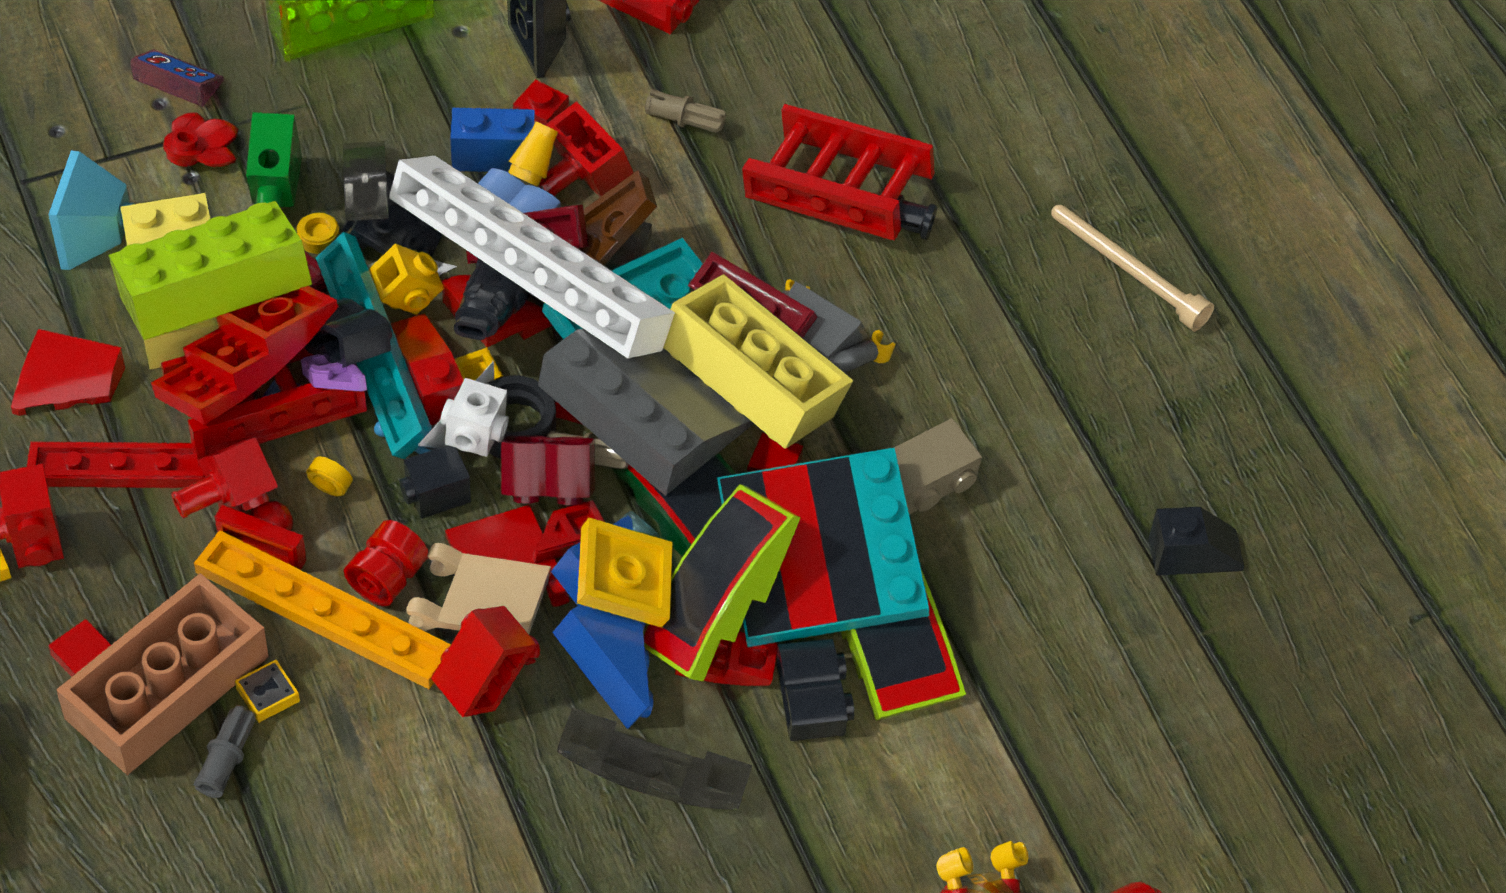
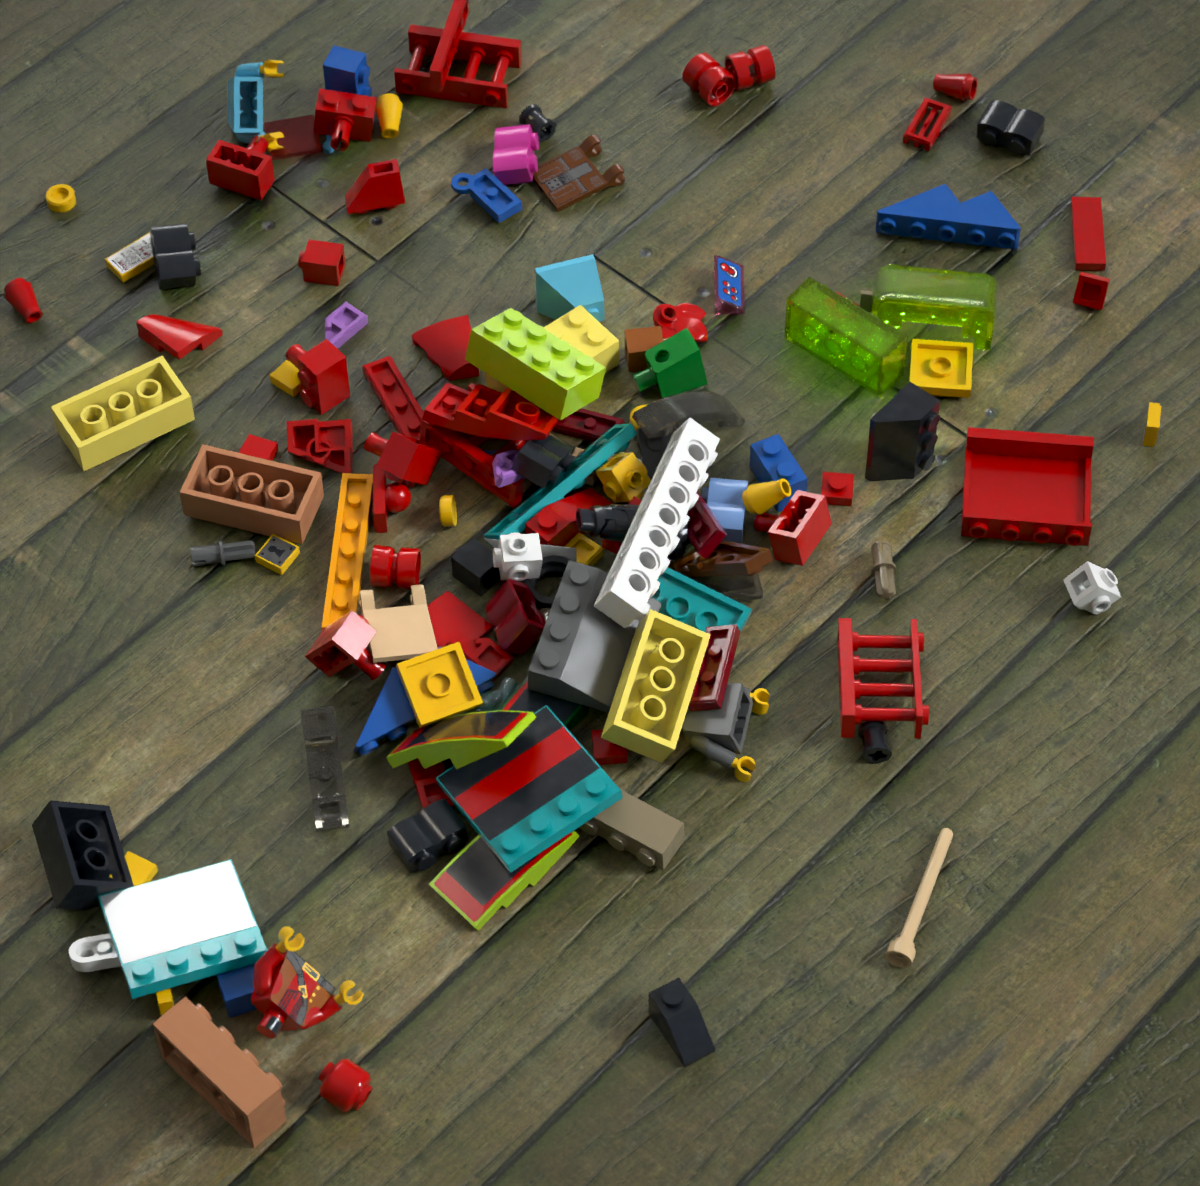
camera: 70 degrees right, 0 degrees up
none -> red slope [287,419,353,473]
none -> dark orange brick [624,326,668,373]

